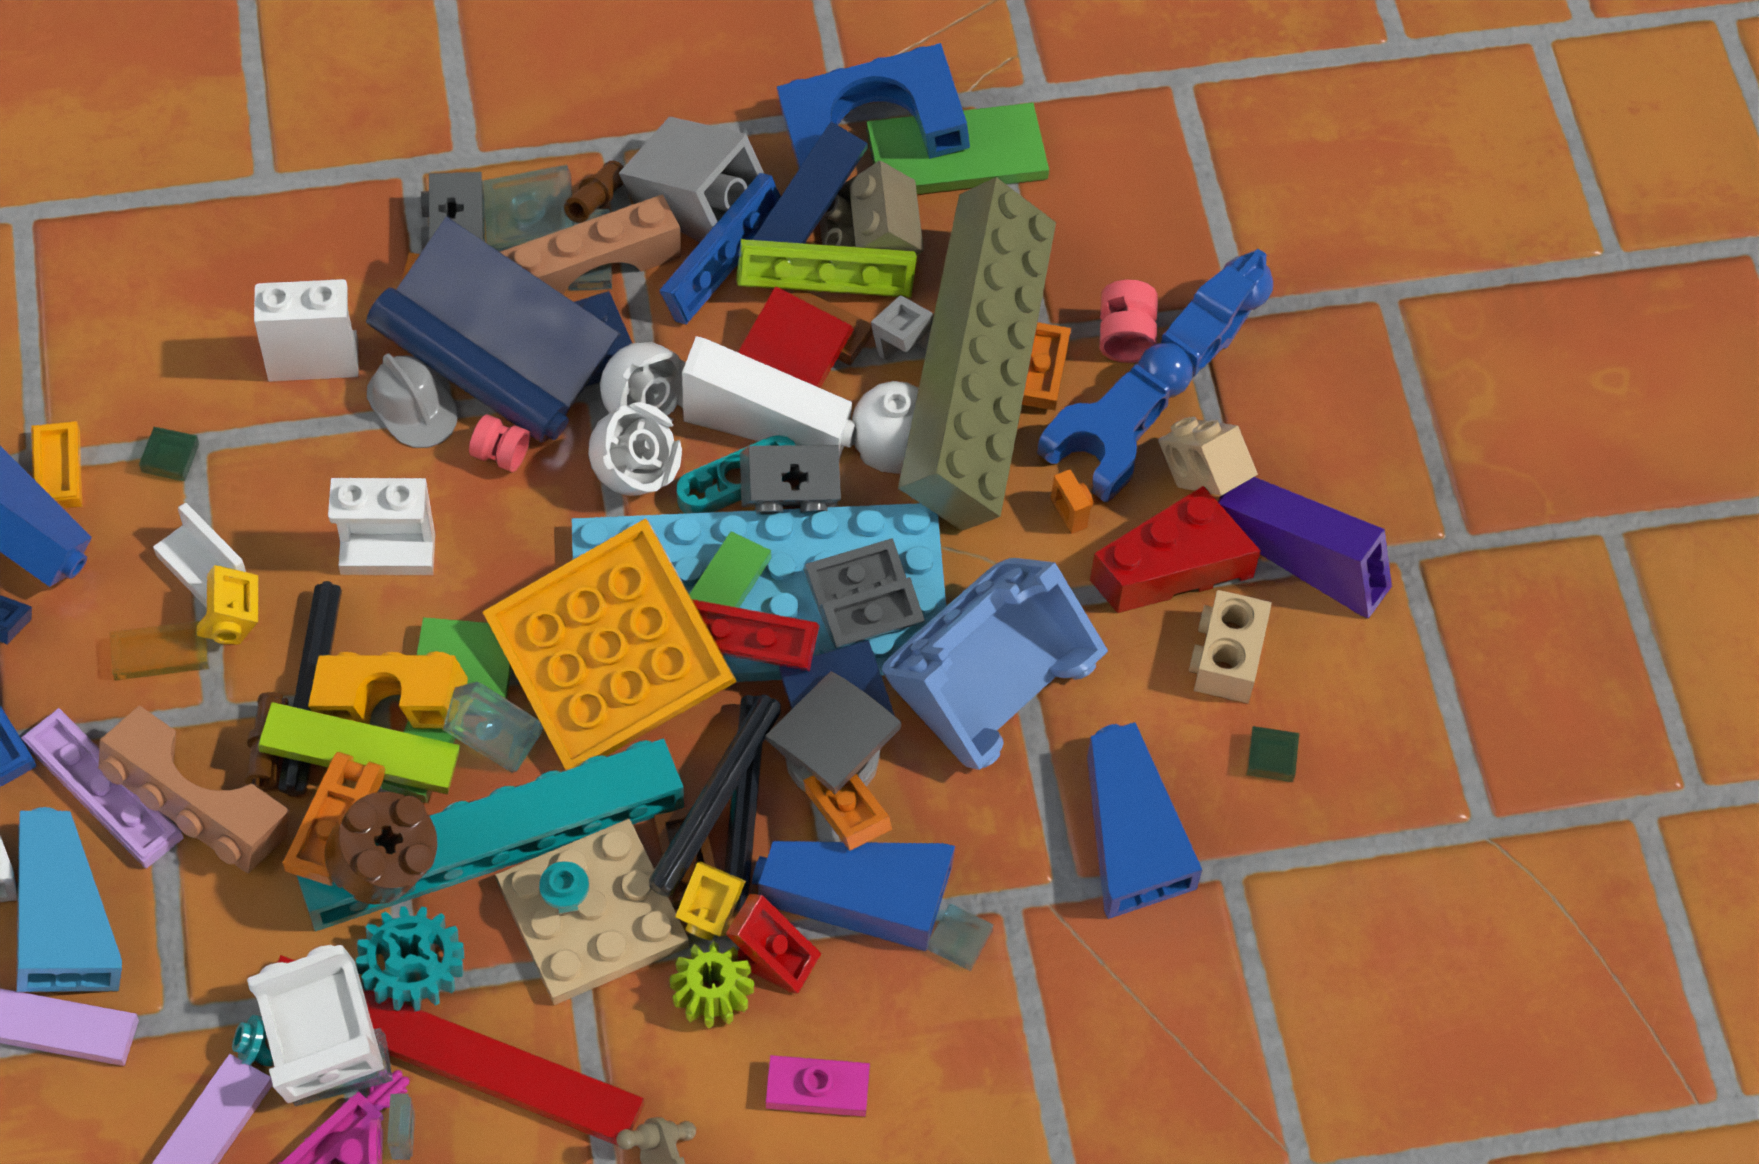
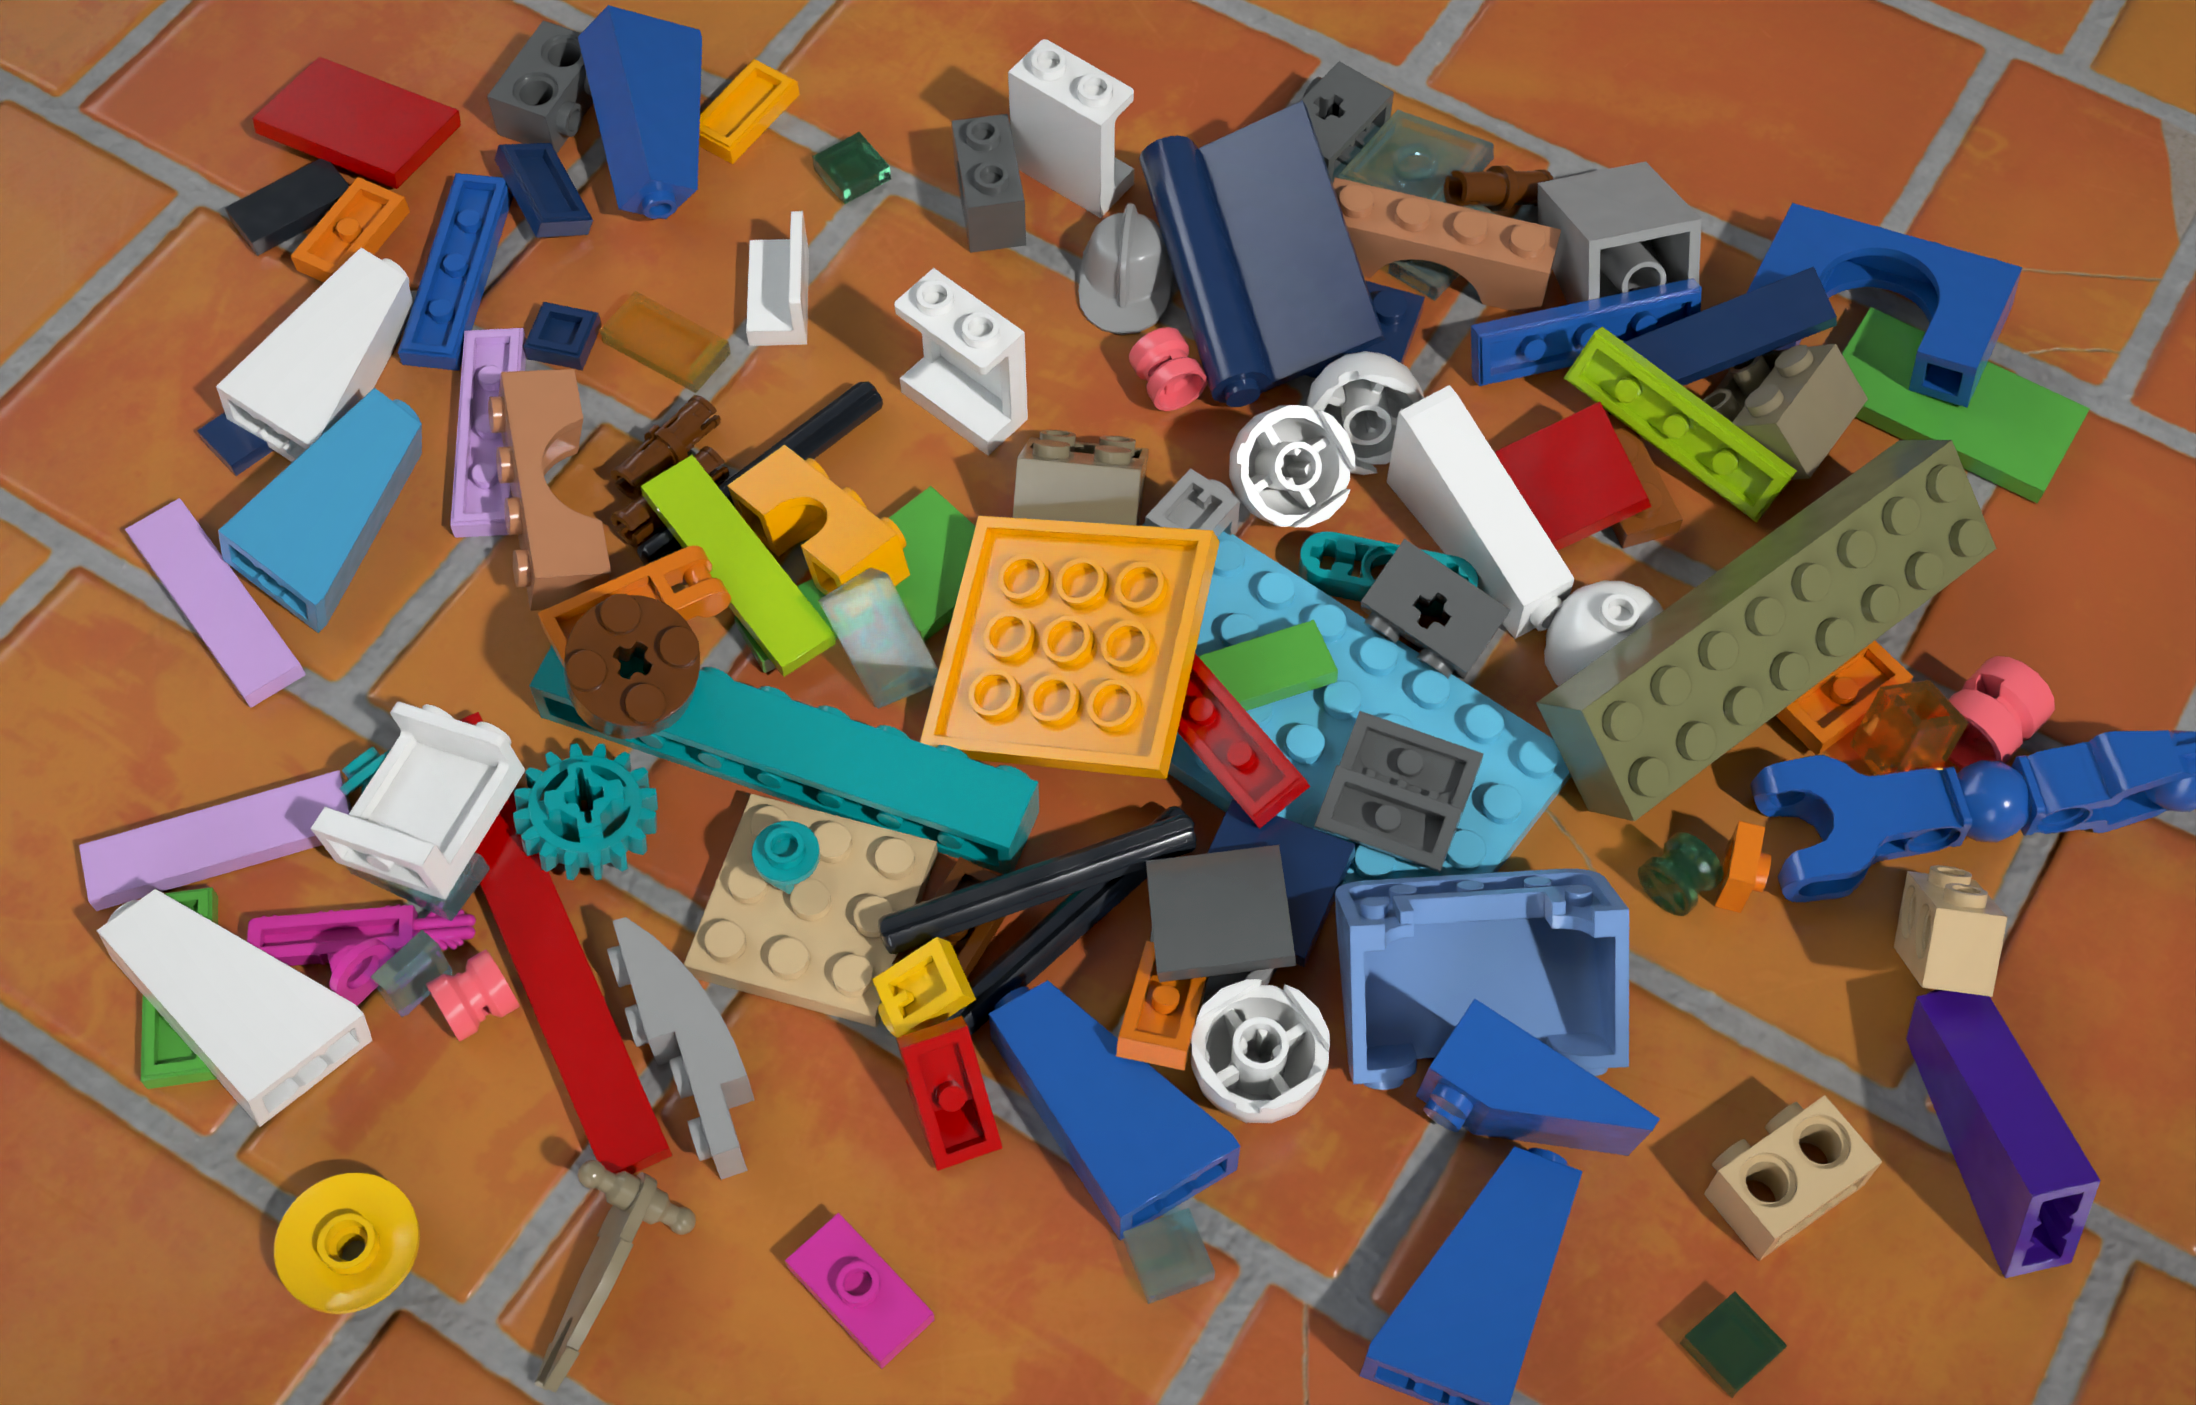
camera: 45 degrees right, 0 degrees up
yellow bracket [197,565,258,645] -> none
lime gear [669,940,754,1029] -> none
light grey panel [871,295,934,360] -> none
red wedge [1090,486,1261,613] -> none
none -> coral wheel [426,949,520,1042]
none -> dark blue tile [524,302,602,371]
none -> light grey slope [607,917,755,1180]
none -> reddish brown pin [611,395,721,500]
none -> dark grey brick [951,114,1026,253]
none -> dark tan slope [1013,430,1149,526]
none -> light grey bracket [1145,468,1240,537]
none -> white cylinder [1191,979,1330,1123]
none -> blue slope [1416,998,1660,1156]
none -> clear green wheel [1638,832,1724,916]
none -> clear orange brick [1850,680,1969,776]

